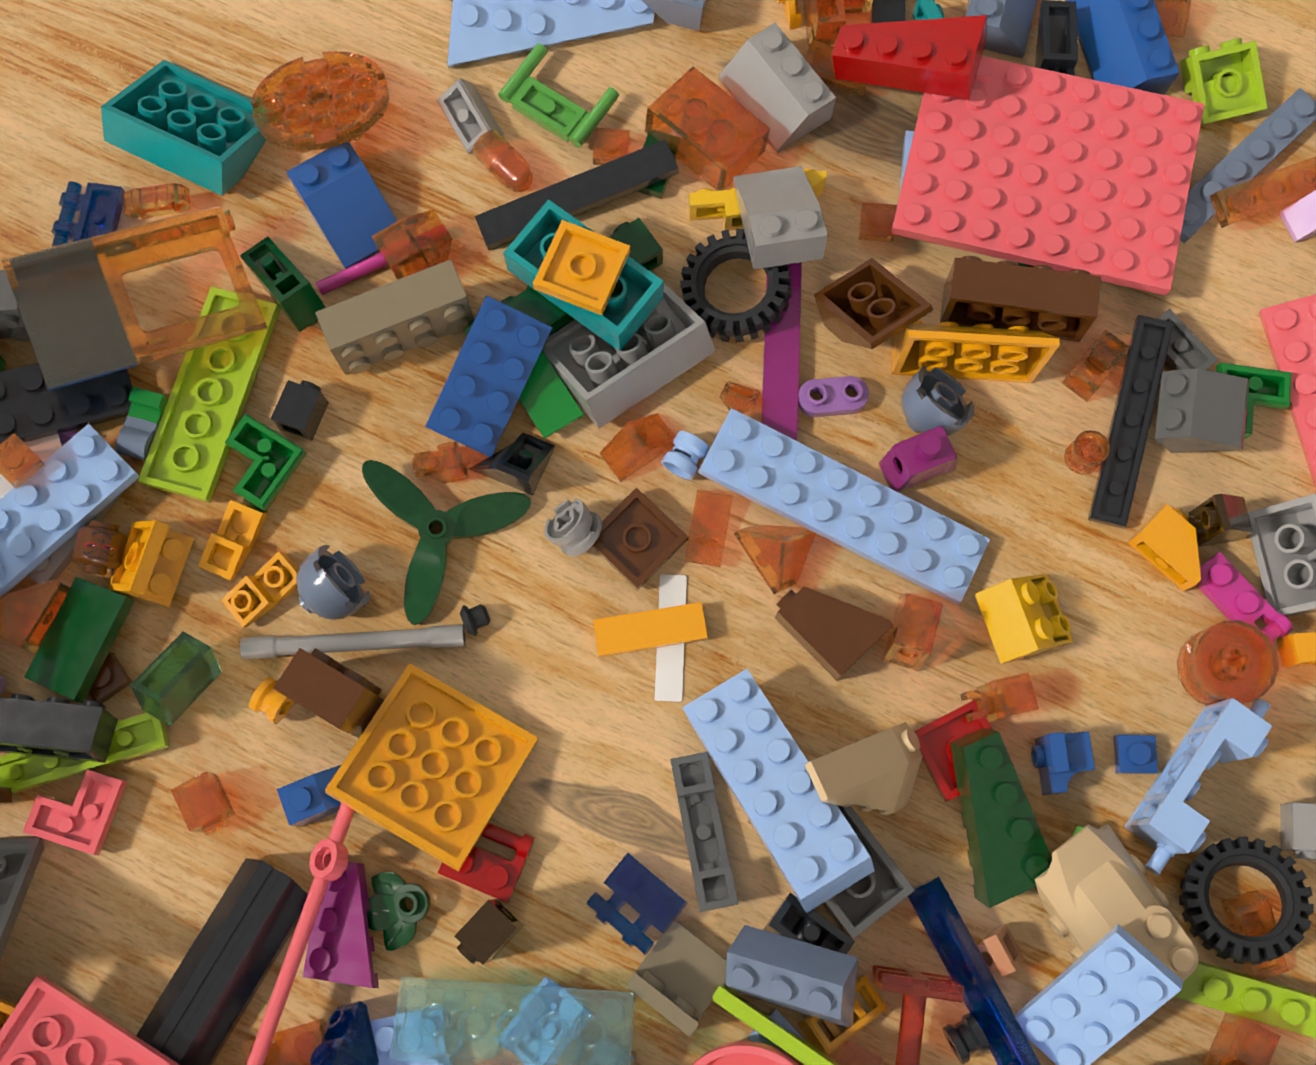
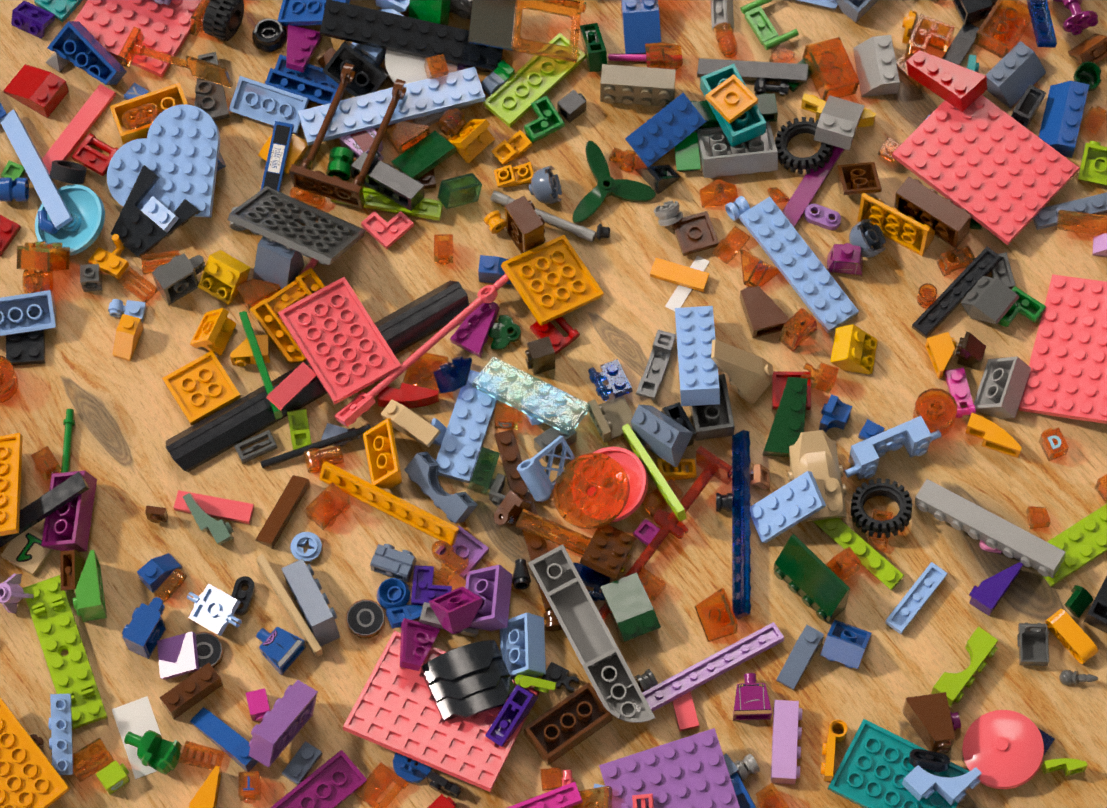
camera: 30 degrees right, 10 degrees down
none -> black bar [754,78,789,96]

